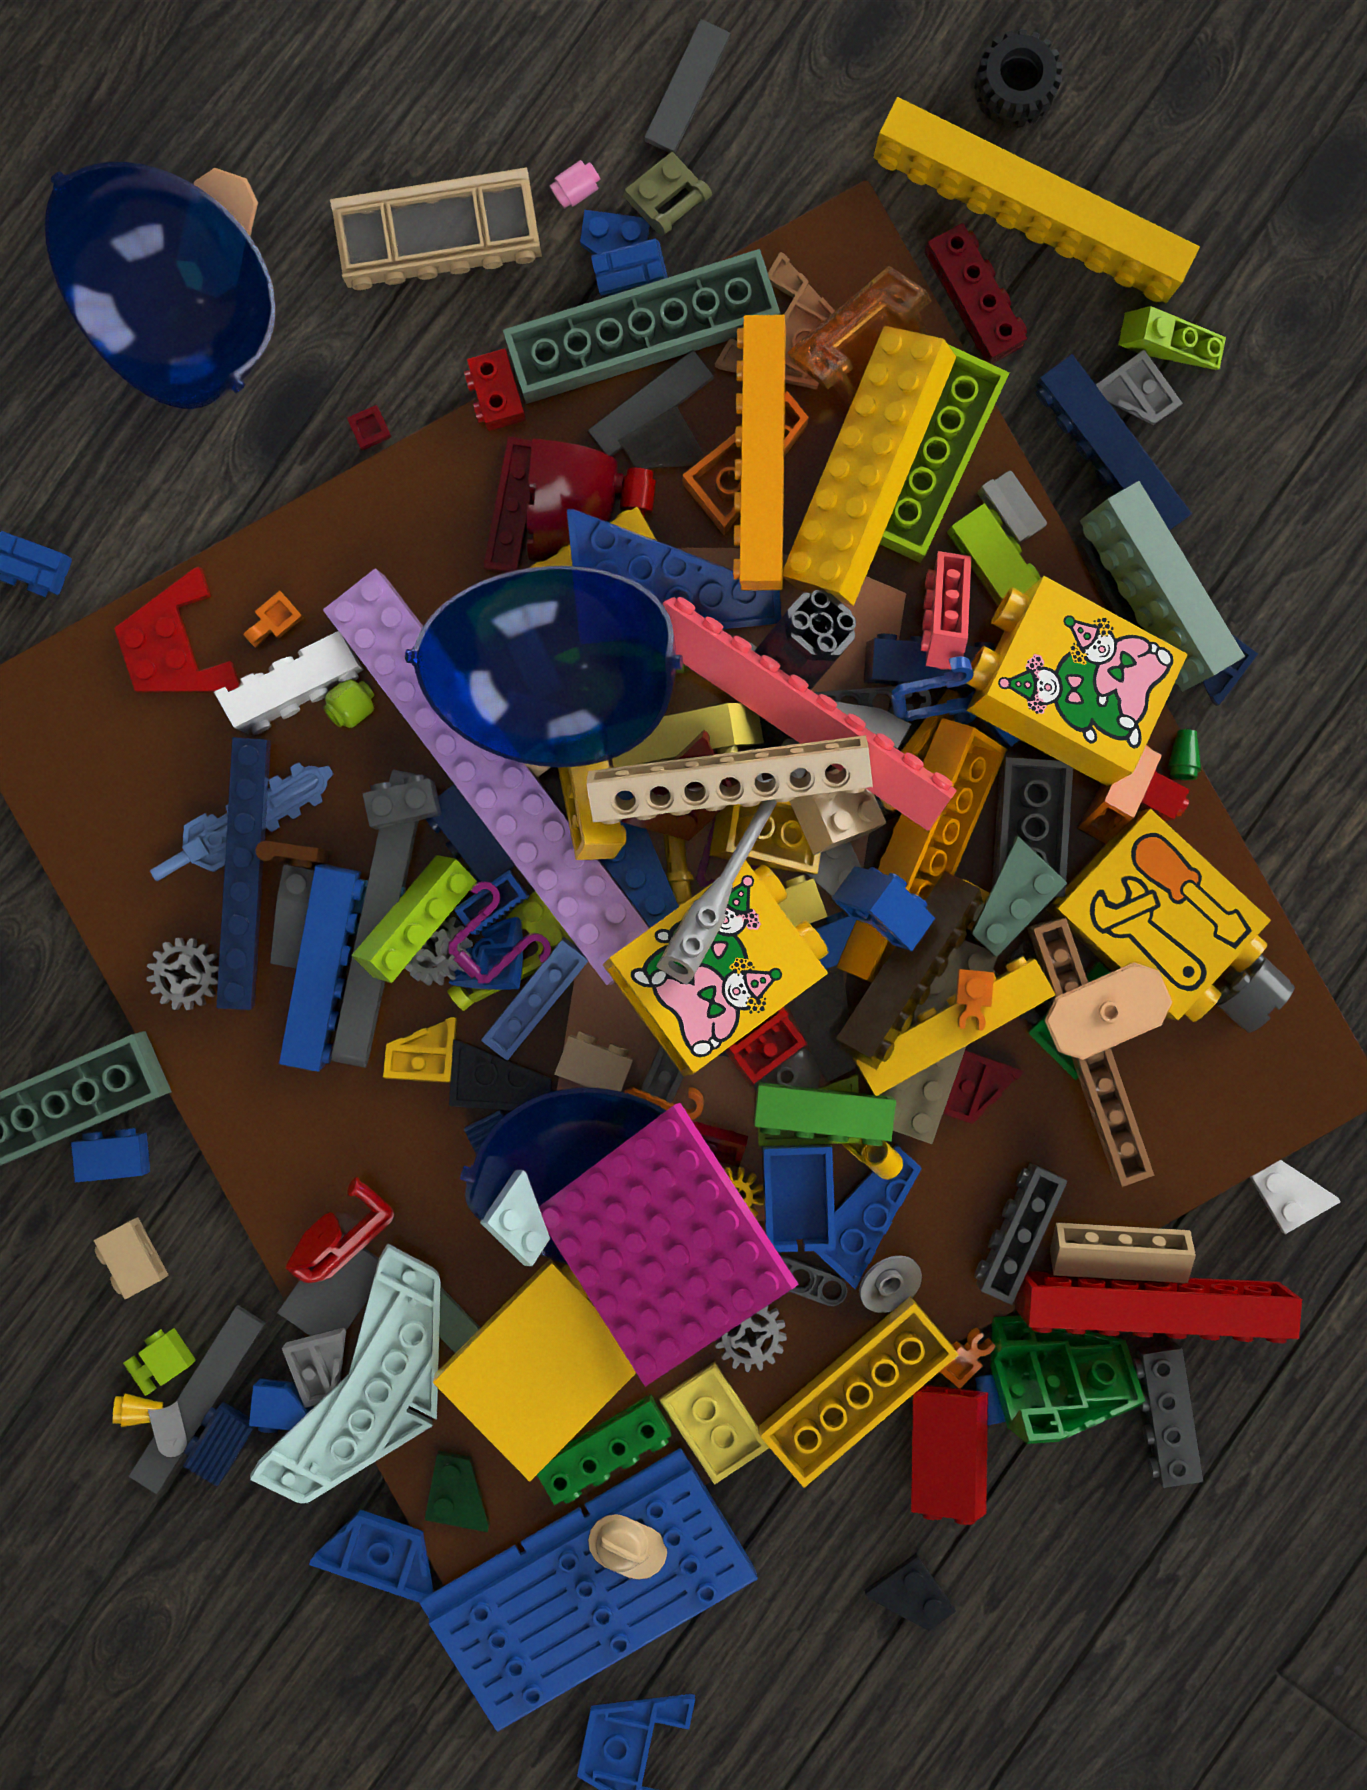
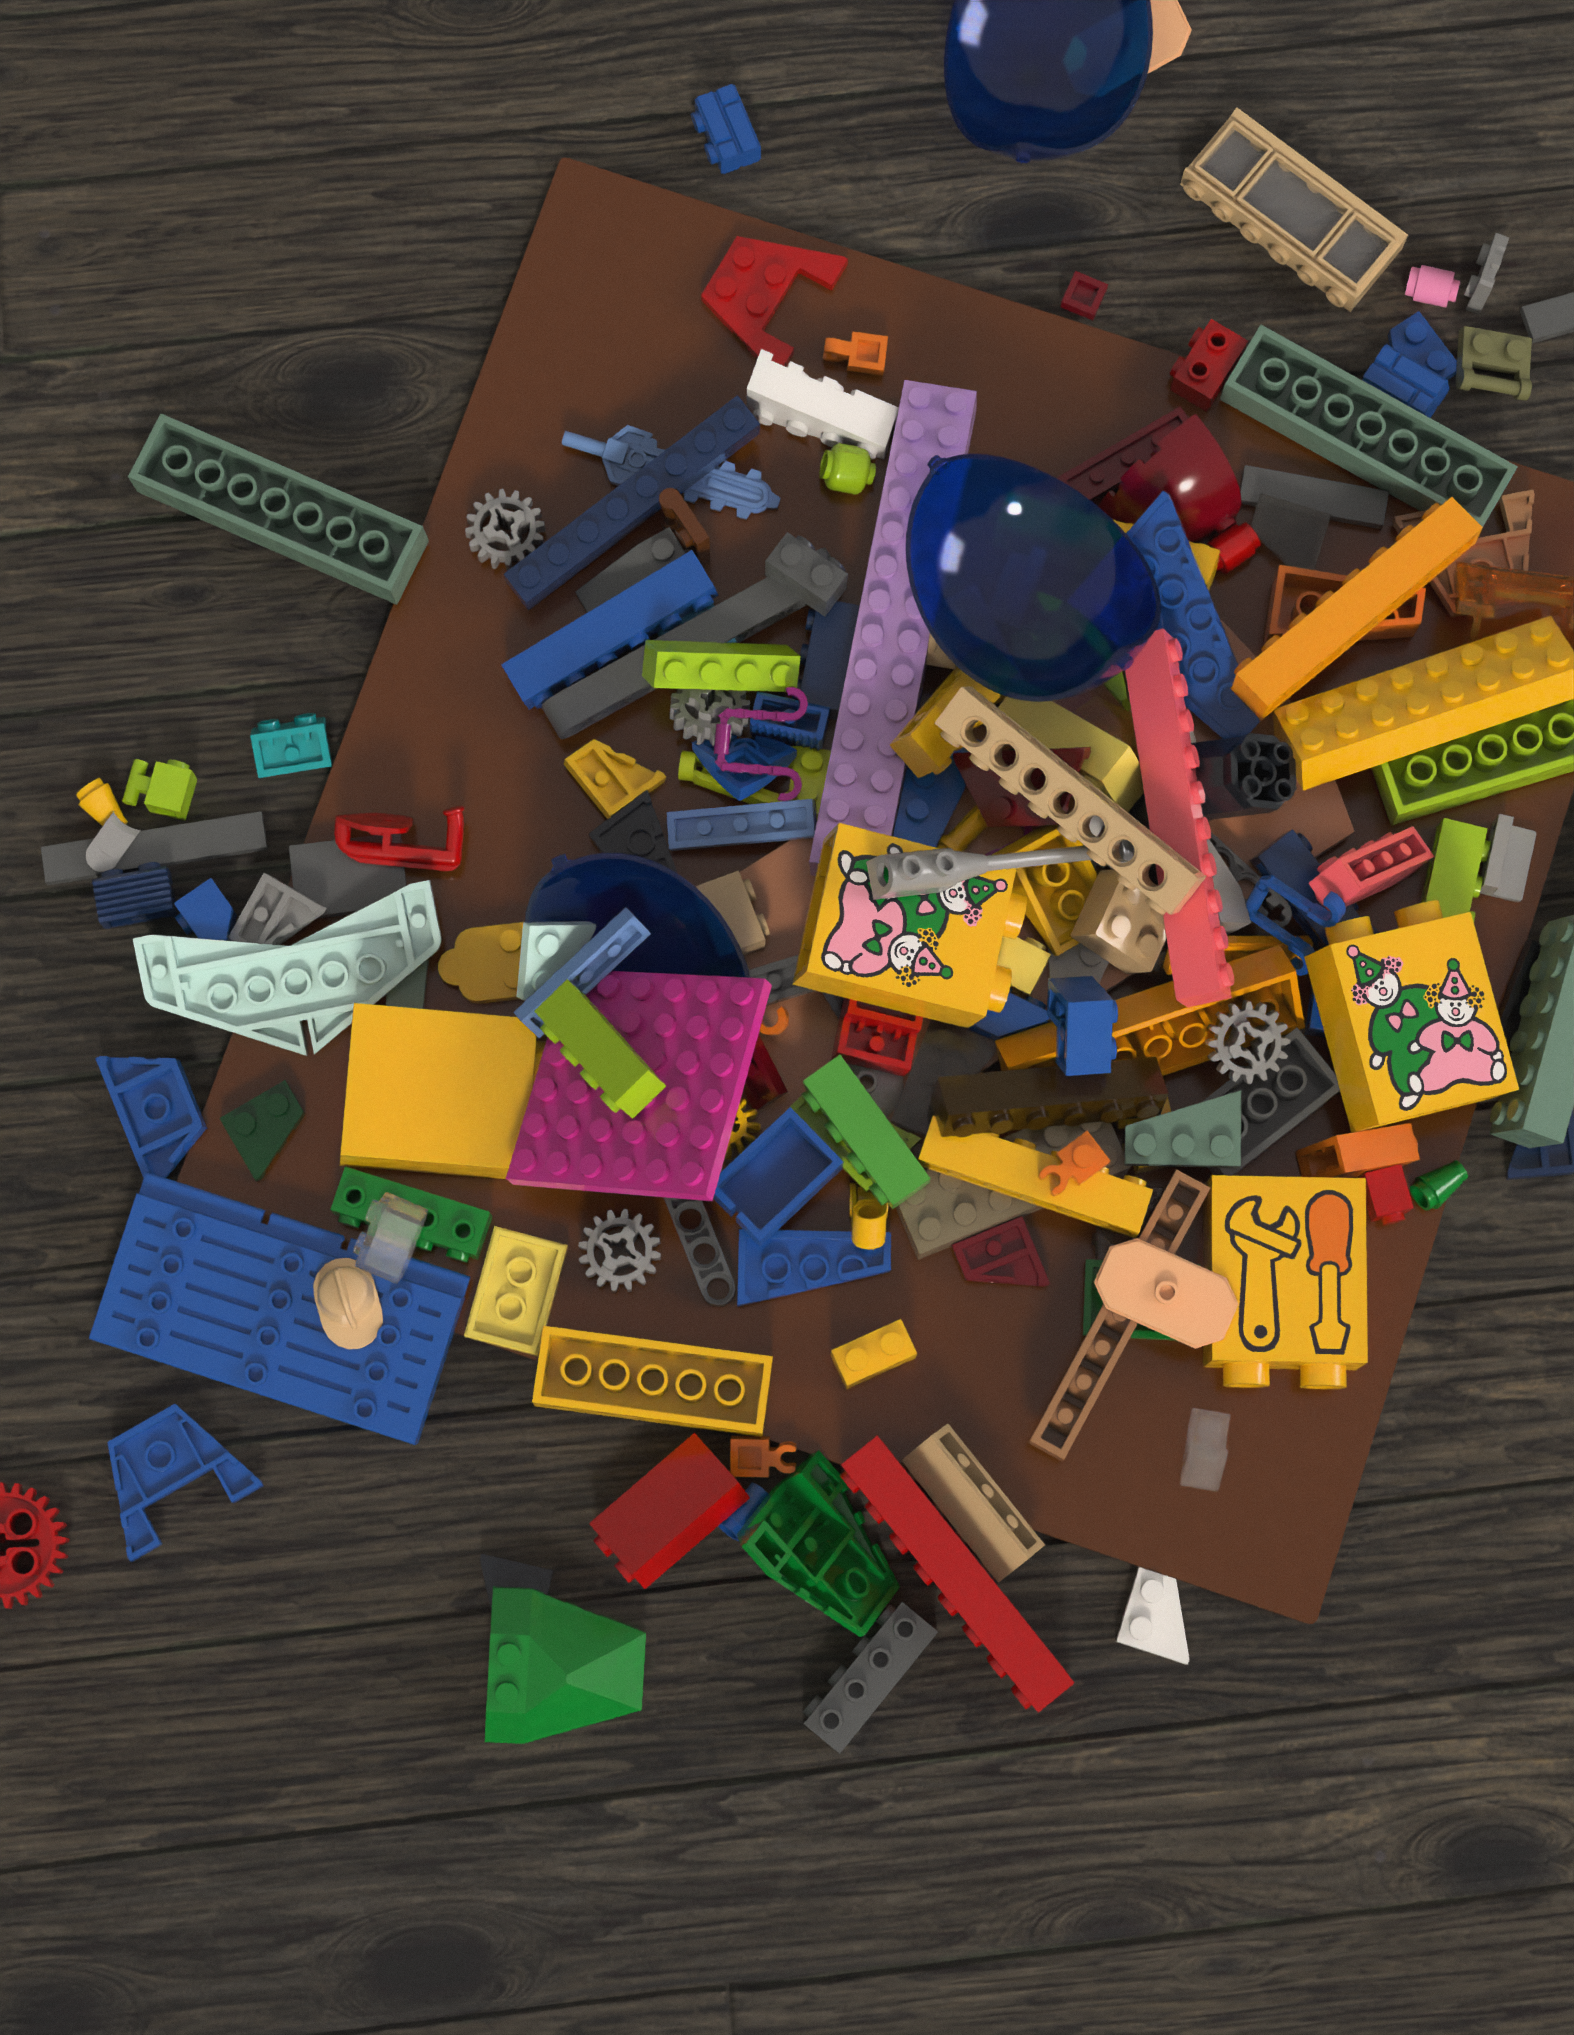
camera: 45 degrees right, 10 degrees down
blue brick [71,1128,150,1183] -> none
tan brick [94,1217,168,1299] -> none
light grey dish [859,1256,922,1313] -> none
dark grey brick [974,1163,1068,1305] -> none
dark grey brick [1216,954,1295,1033] -> none
none -> teal bracket [250,713,332,778]
none -> clear brick [353,1192,429,1284]
none -> yellow plate [438,922,523,1004]
none -> green wedge [485,1586,646,1744]
none -> medium blue plate [513,907,651,1038]
none -> lime brick [534,979,666,1119]
none -> yellow brick [830,1319,917,1390]
none -> clear slope [1180,1408,1231,1491]
none -> light grey gear [1205,1000,1290,1084]
none -> light grey wing [1464,233,1509,315]

